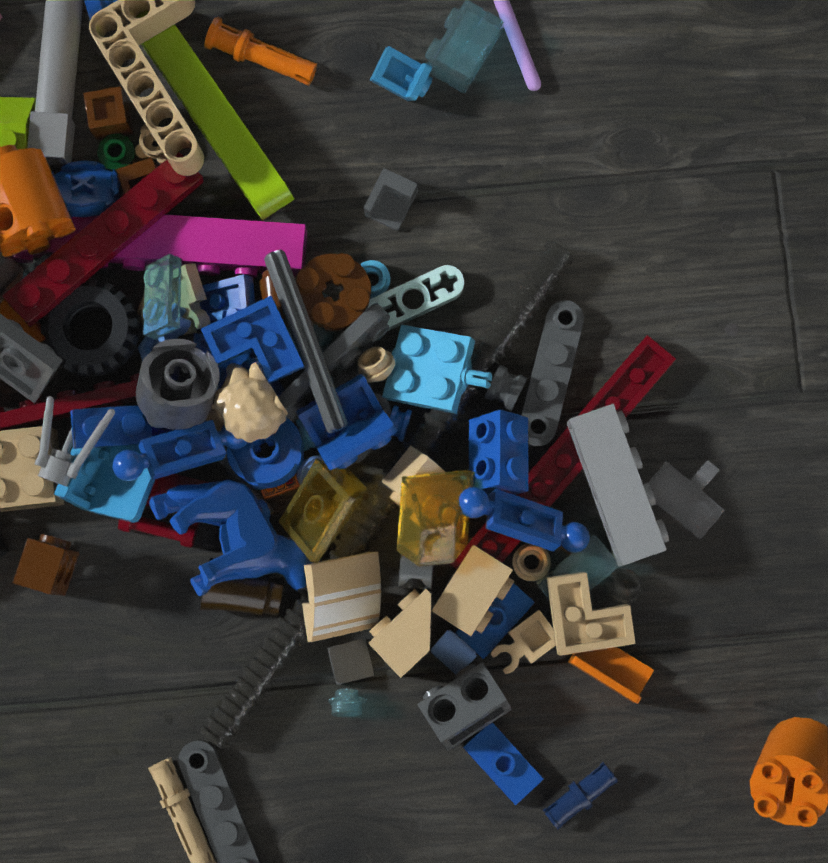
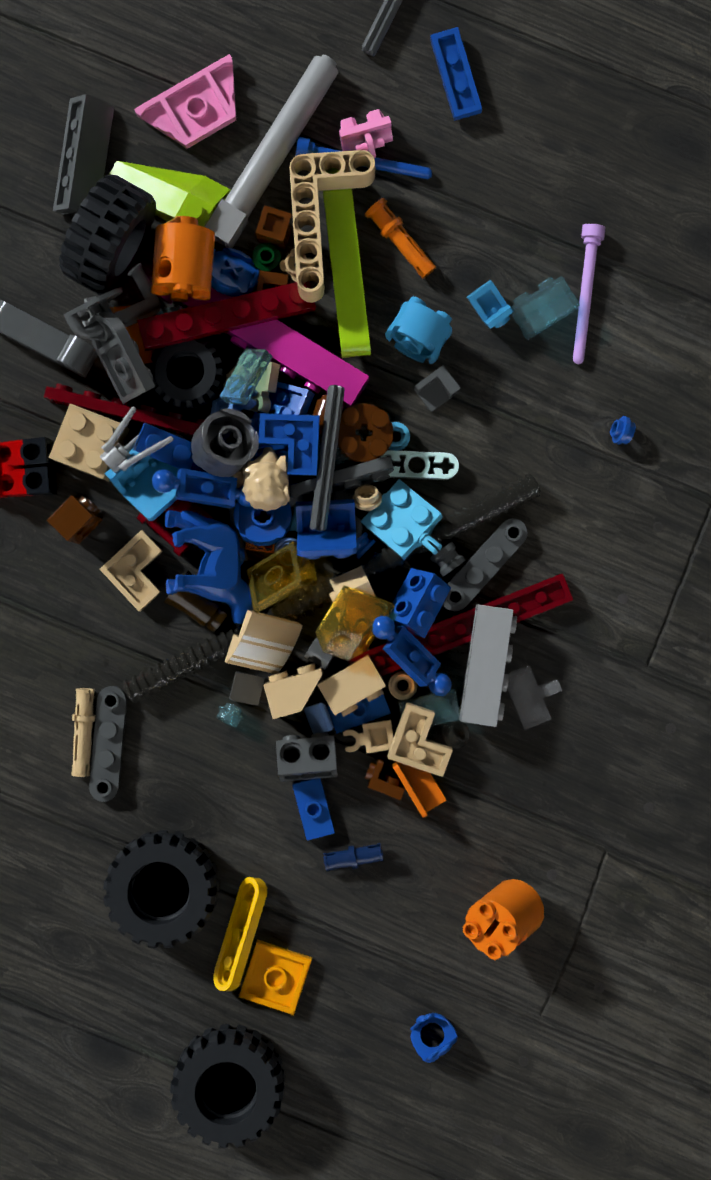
camera: 30 degrees right, 5 degrees up
none -> tan plate [99,530,163,612]
none -> reddish brown bracket [365,758,405,800]
none -> dark azure brick [385,296,452,364]
none -> blue plate [610,416,636,445]

